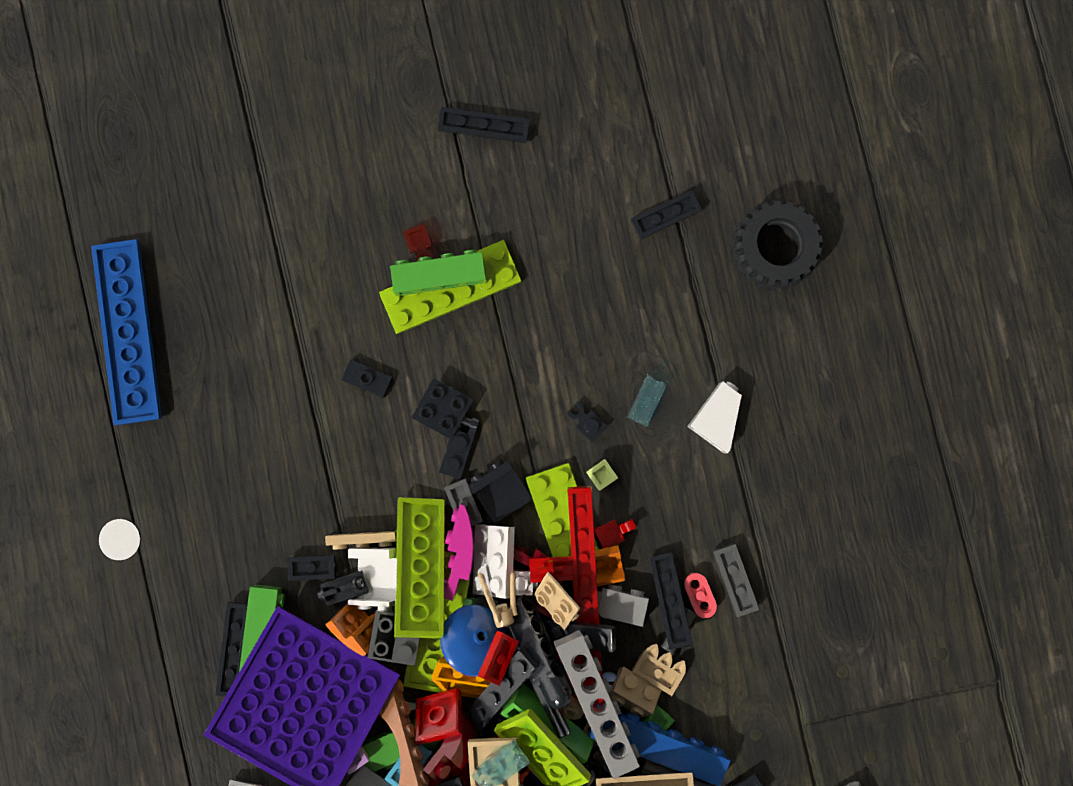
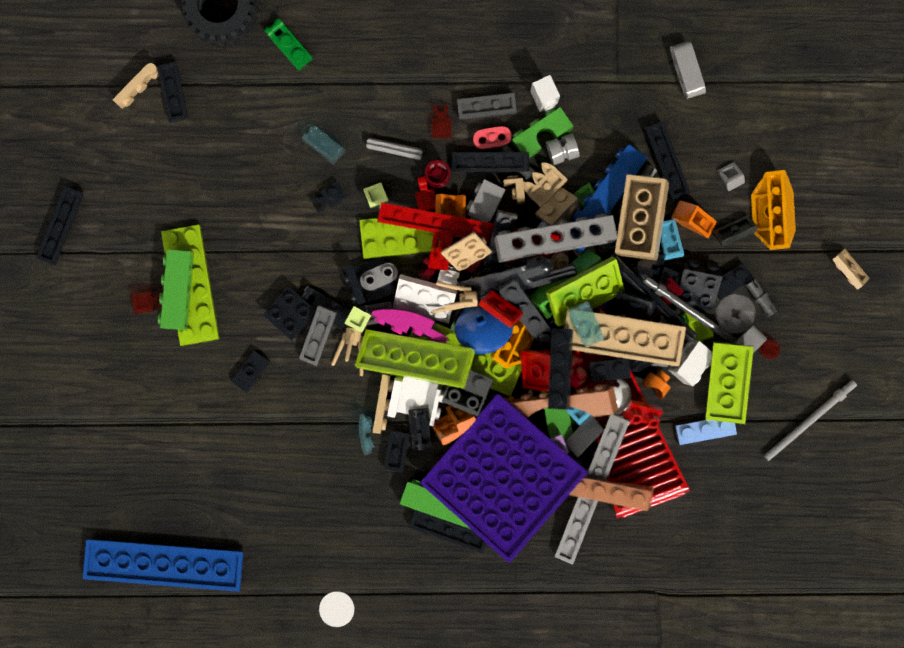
camera: 80 degrees left, 0 degrees up
white slope [687,381,741,453] -> none
none -> tan plate [113,63,159,109]
none -> green plate [263,18,313,71]
none -> dark grey plate [299,304,338,366]
none -> tan plant [331,328,364,376]
none -> yellowish green plate [345,306,371,333]
none -> clear light blue slope [359,413,374,456]
none -> light grey plate [360,263,398,291]
none -> light grey axle [366,138,423,160]
none -> dark red wheel [425,160,450,189]
none -> clear red plate [432,105,452,139]
none -> tan bracket [503,176,525,204]
none -> bright green arch [511,107,573,158]
none -> white brick [530,75,560,112]
none -> light grey wheel [546,133,580,166]
none -> black plate [548,329,573,410]

